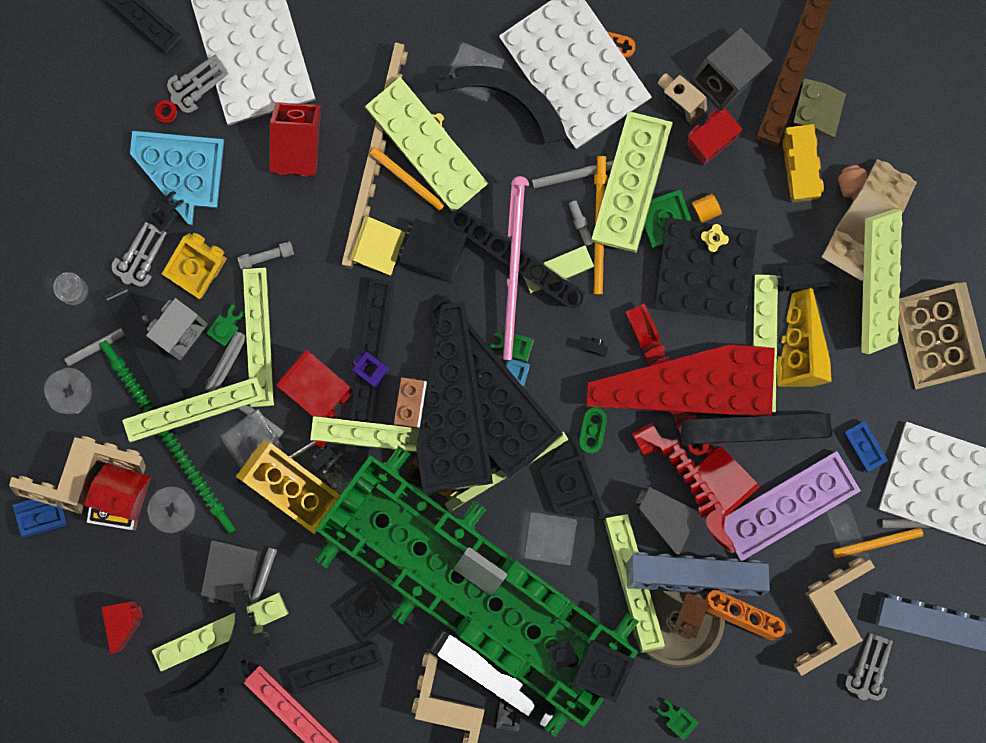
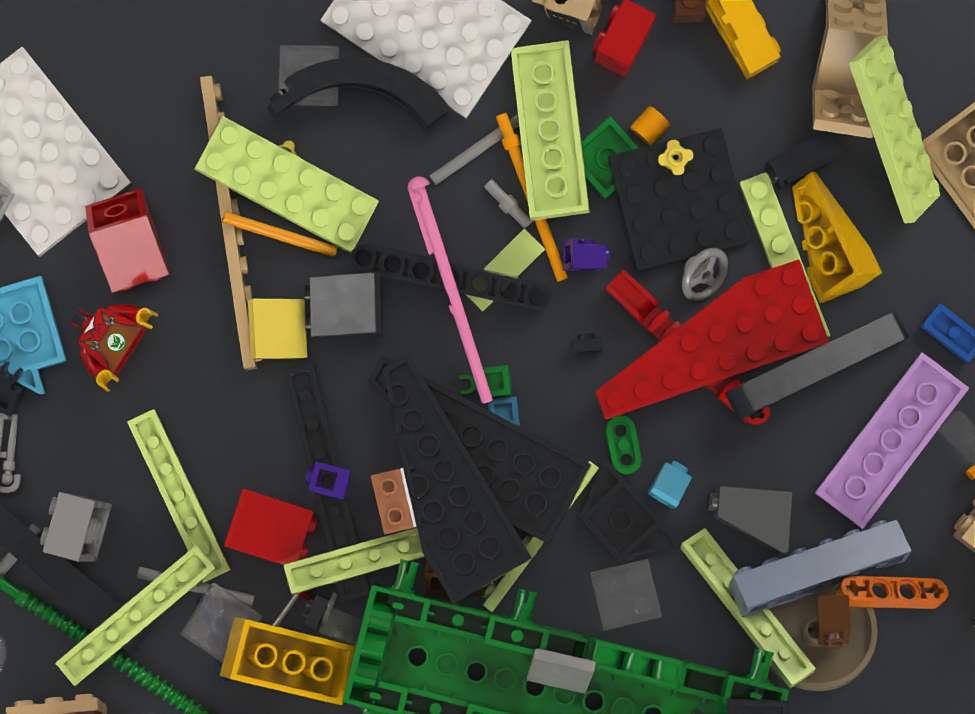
camera: 25 degrees left, 0 degrees up
yellow plate [162,233,227,299] -> none
light grey axle [205,332,246,392] -> none
green plate [206,304,245,347] -> none
light grey bar [237,242,294,270] -> none
red piece [632,422,737,553] -> none
slope [693,446,760,516] -> none
nougat head [838,165,868,201] -> none
none -> torso [70,305,158,392]
none -> dark purple brick [562,238,609,271]
none -> medium azure slope [646,460,692,509]
none -> light grey piece [682,248,728,302]

